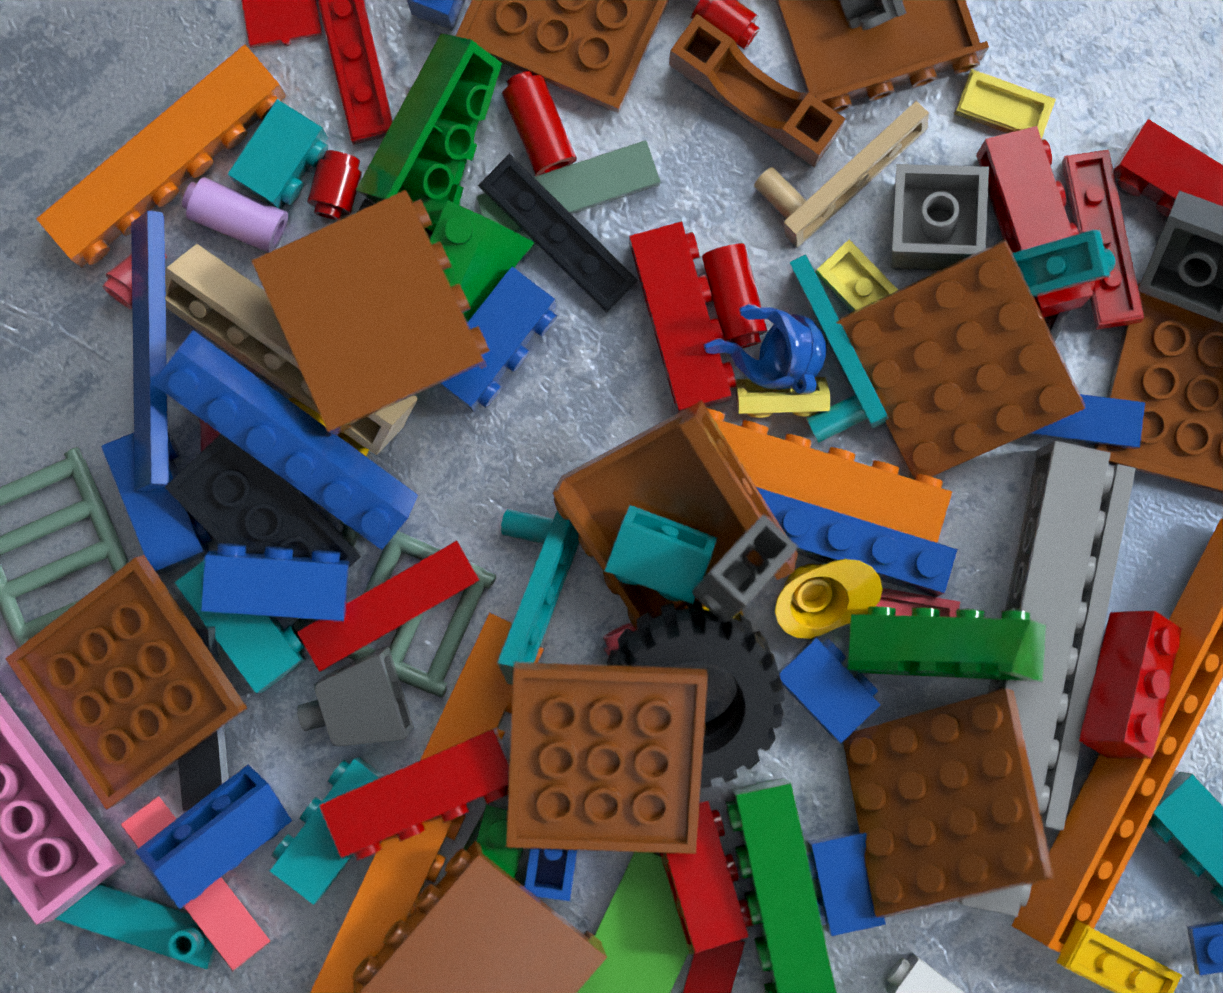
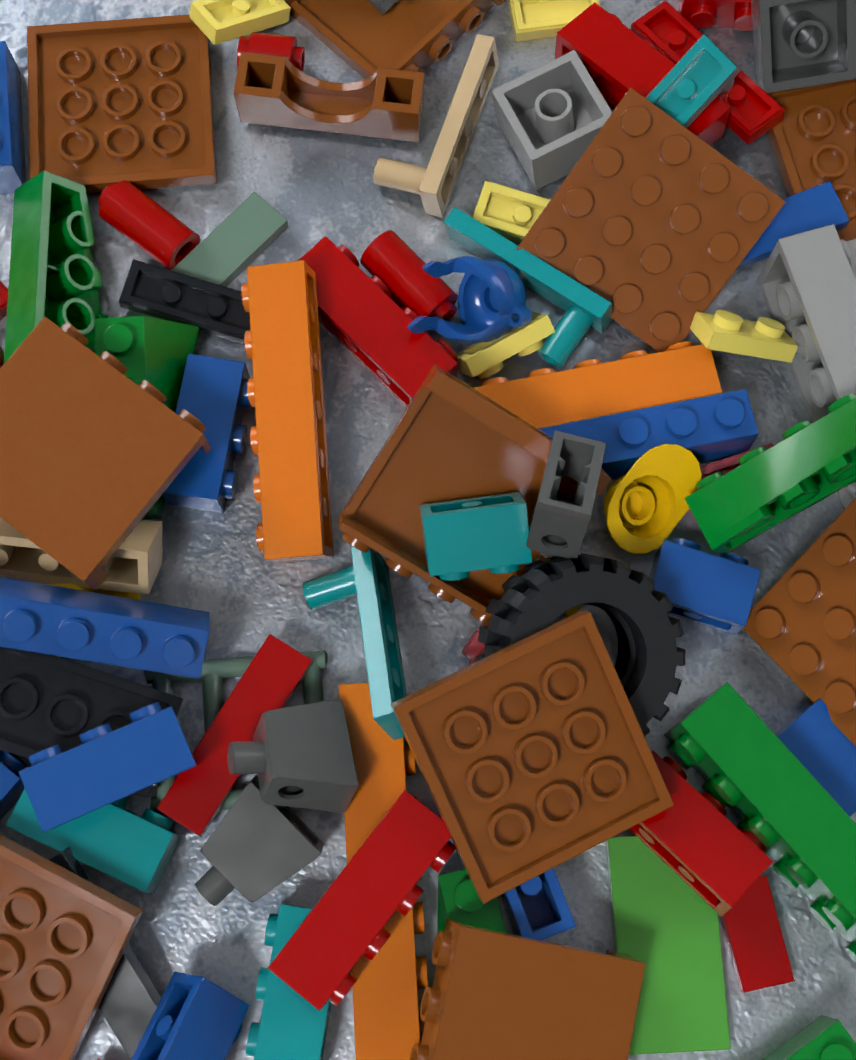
camera: 30 degrees left, 10 degrees down
none -> dark grey torso [227,699,359,812]
none -> orange brick [241,260,334,563]
none -> light yellow plate [690,310,799,363]

